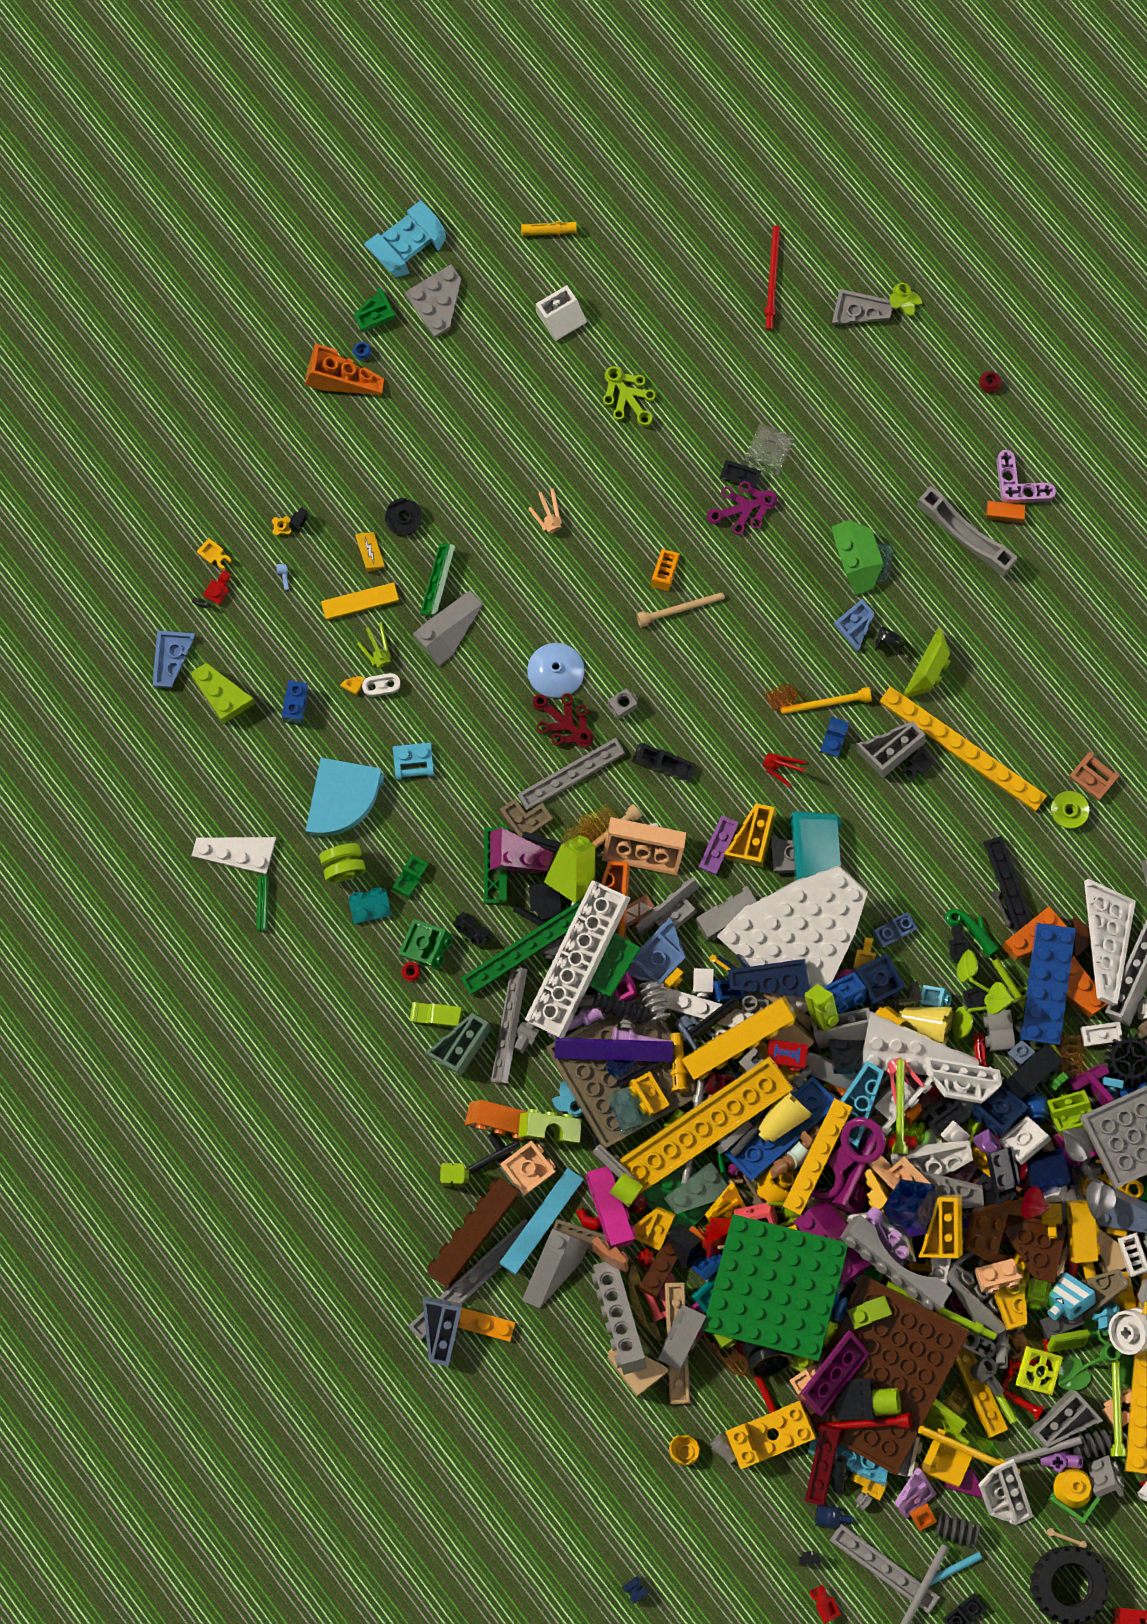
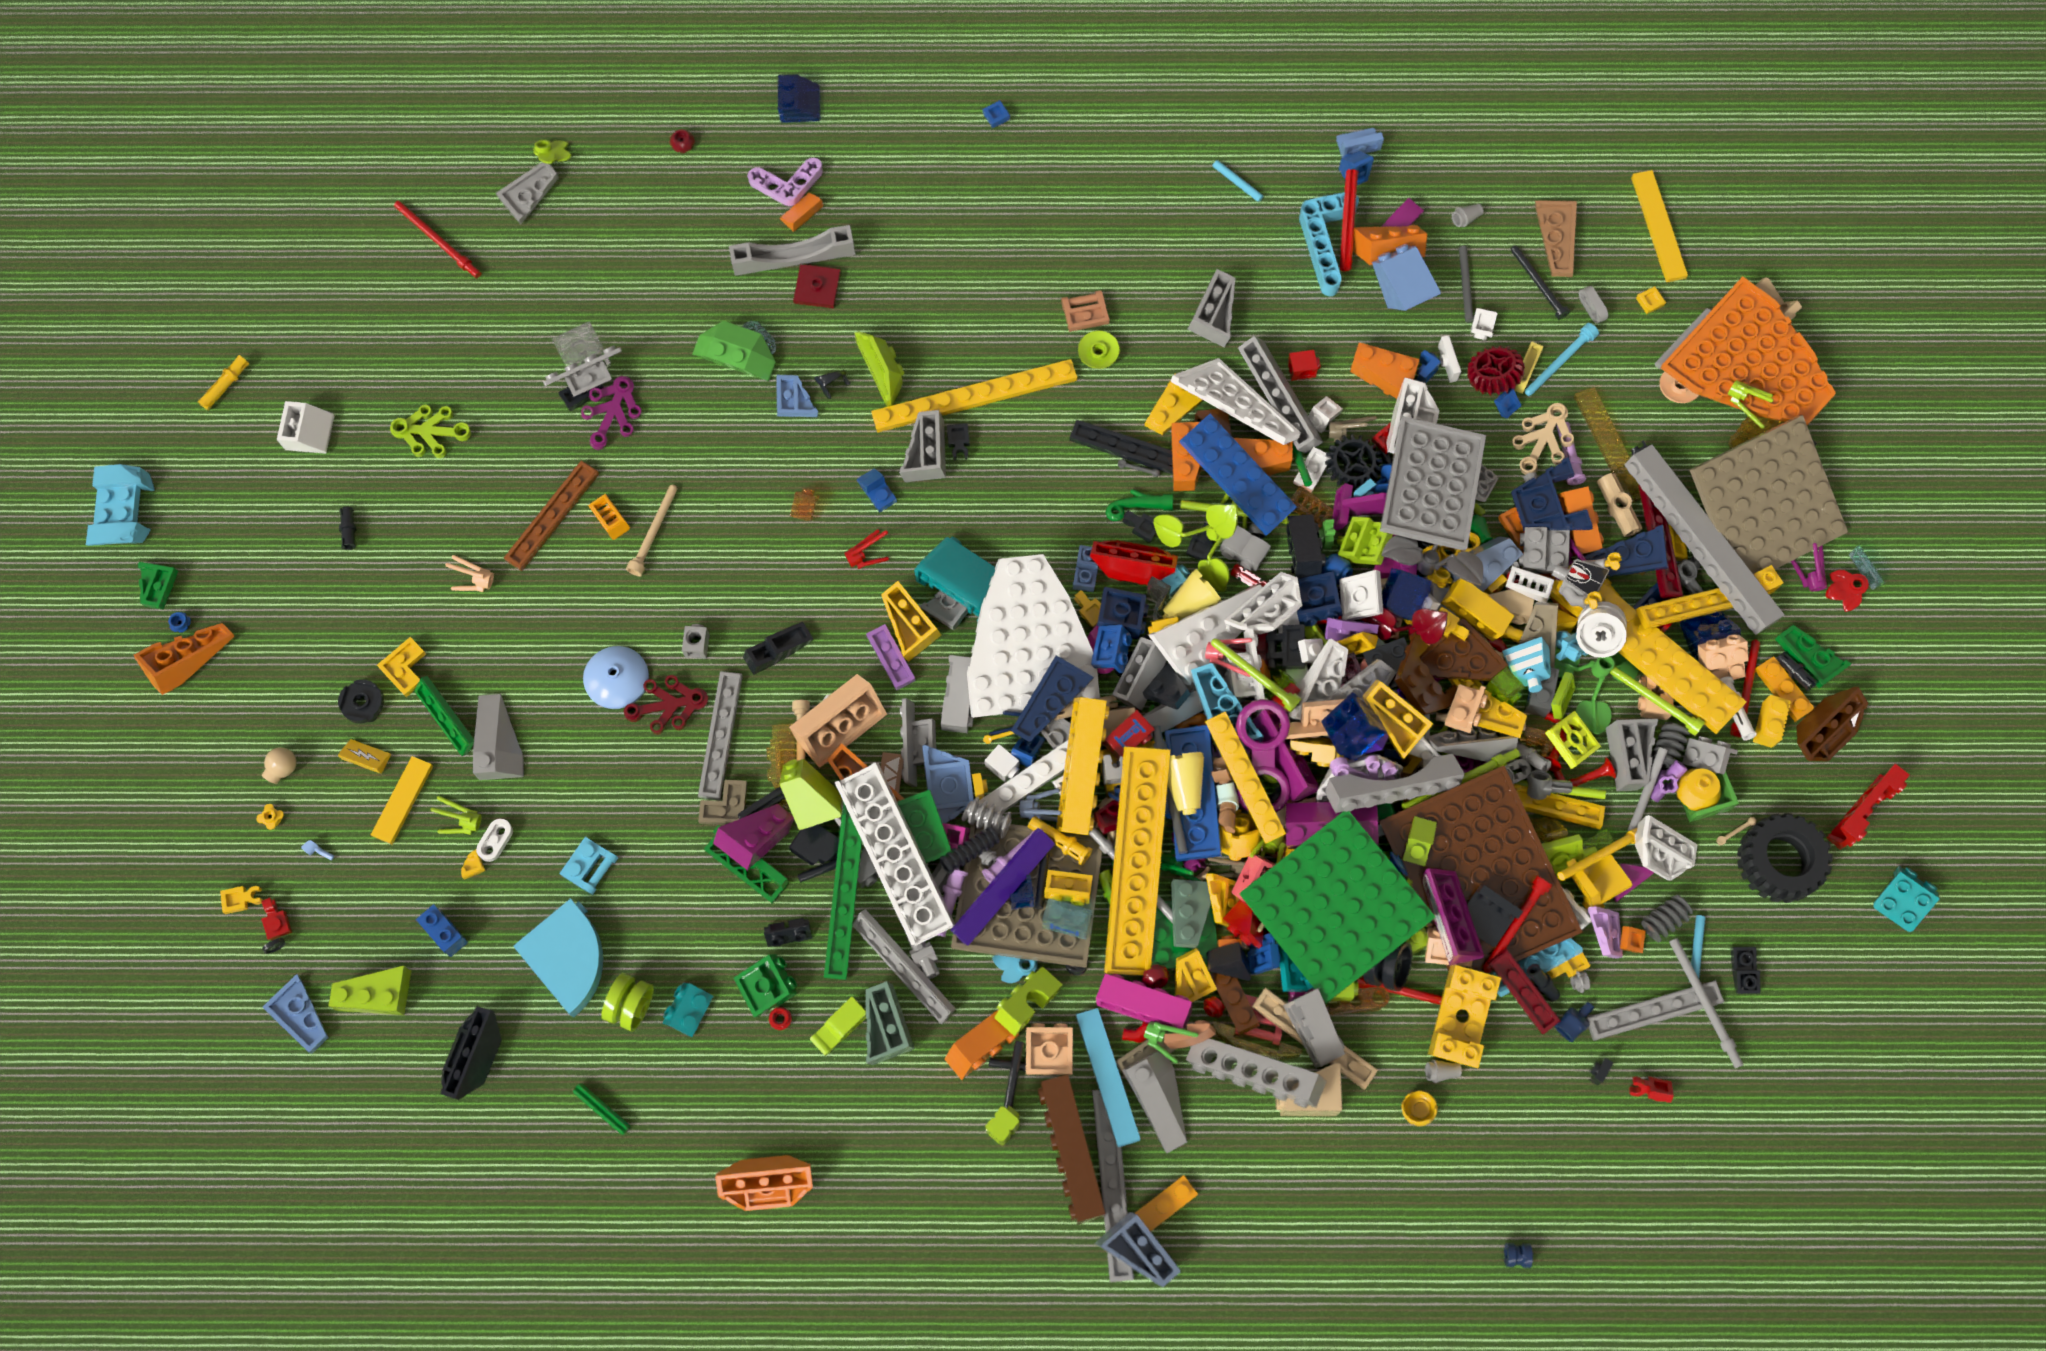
camera: 50 degrees left, 5 degrees down
white wing [192,837,276,875] -> none
black plate [291,507,309,532] -> none
green slope [392,854,429,899] -> none
light grey plate [404,265,461,339] -> none
light grey axle [593,1145,641,1184] -> none
lime piece [610,1172,644,1207] -> none
black axle [689,997,740,1039] -> none
light grey plate [715,1120,753,1154] -> none
light grey hinge [742,996,758,1013] -> none
yellow piece [781,687,872,714] -> none
lime brick [804,984,839,1031] -> none
lime piece [872,1388,901,1416] -> none
black plate [986,1146,1021,1192] -> none
sand blue bracket [1008,1040,1035,1068] -> none
black piece [1069,1157,1085,1203] -> none
none -> tan piece [262,747,297,784]
none -> black pin [339,506,357,550]
none -> yellow plate [377,637,426,697]
none -> black wedge [441,1006,502,1100]
none -> dark orange tile [504,460,599,571]
none -> light grey bracket [543,346,622,397]
none -> orange wedge [716,1155,813,1211]
none -> clear blue slope [778,74,820,123]
none -> dark red plate [793,264,841,309]
none -> red wedge [1090,540,1178,585]
none -> bright green plant [1144,1021,1199,1063]
none -> yellow wing [1145,373,1203,435]
none -> green bar [1292,443,1312,487]

